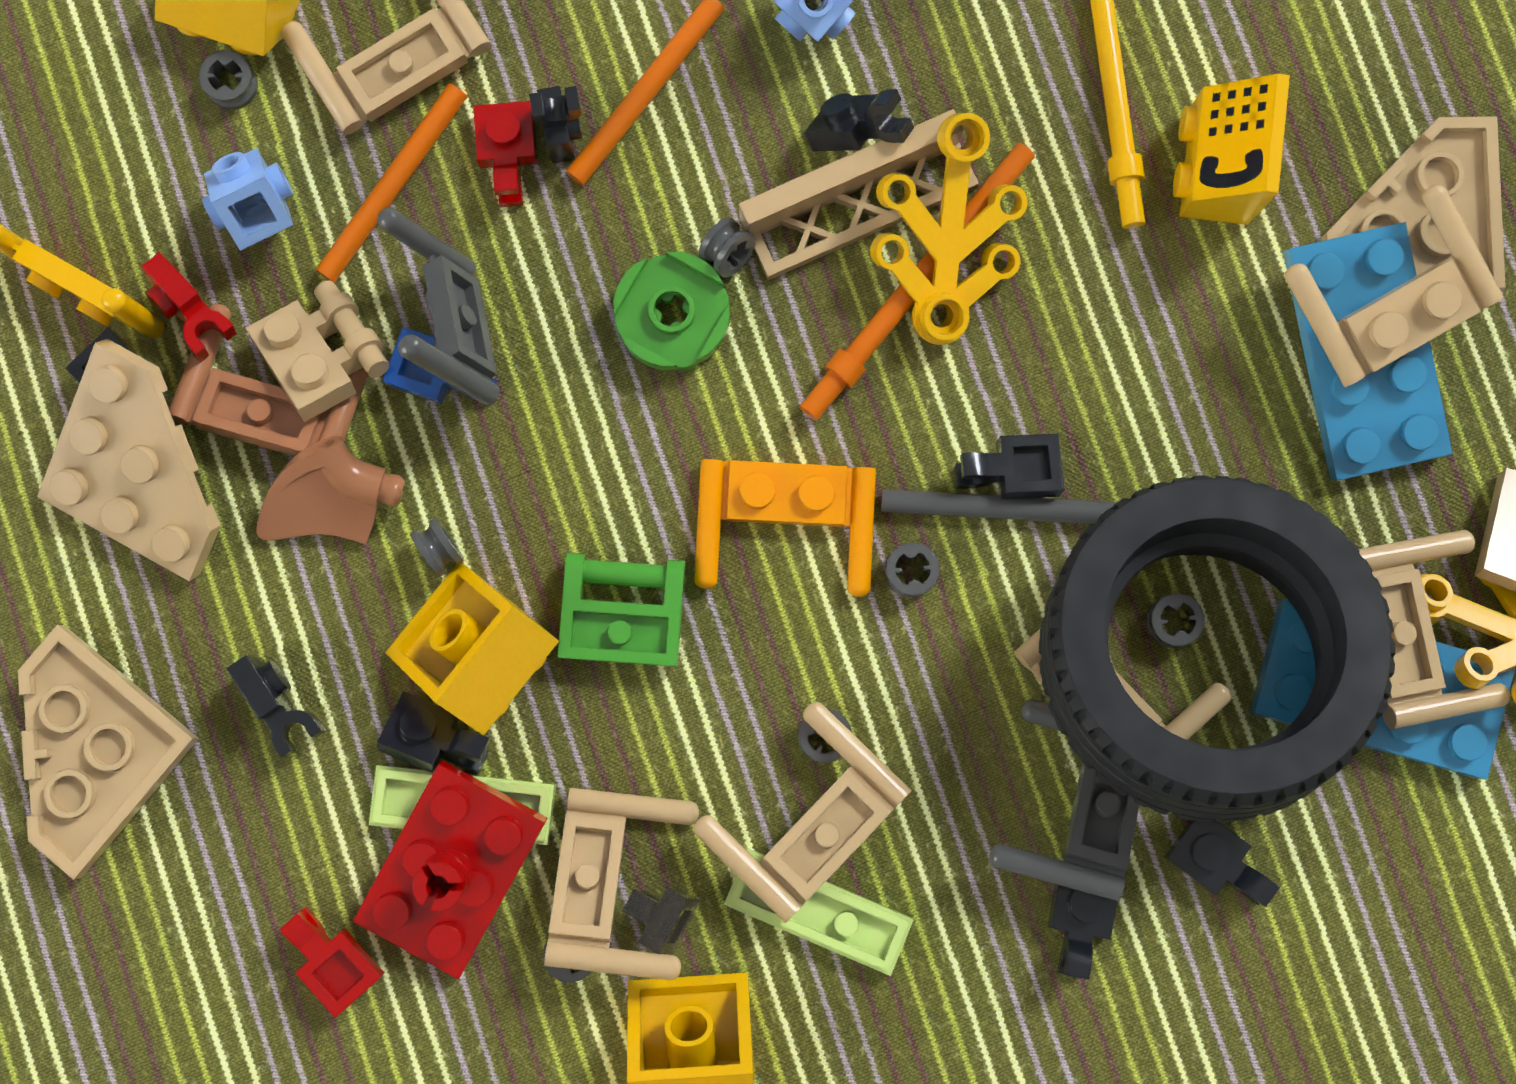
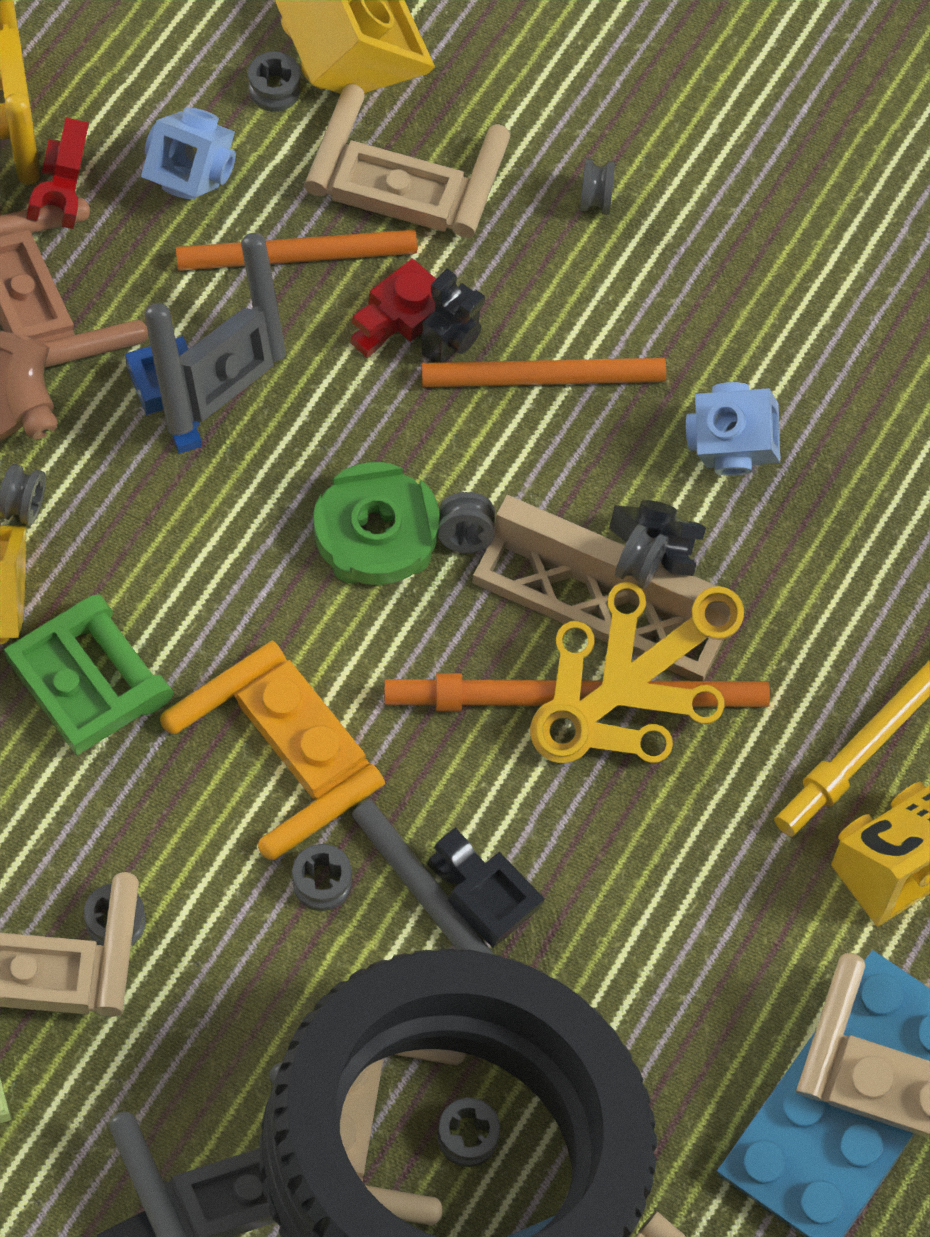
camera: 45 degrees right, 20 degrees down
tan plate [246,281,389,422] -> none
none -> dark grey bush [615,524,669,589]

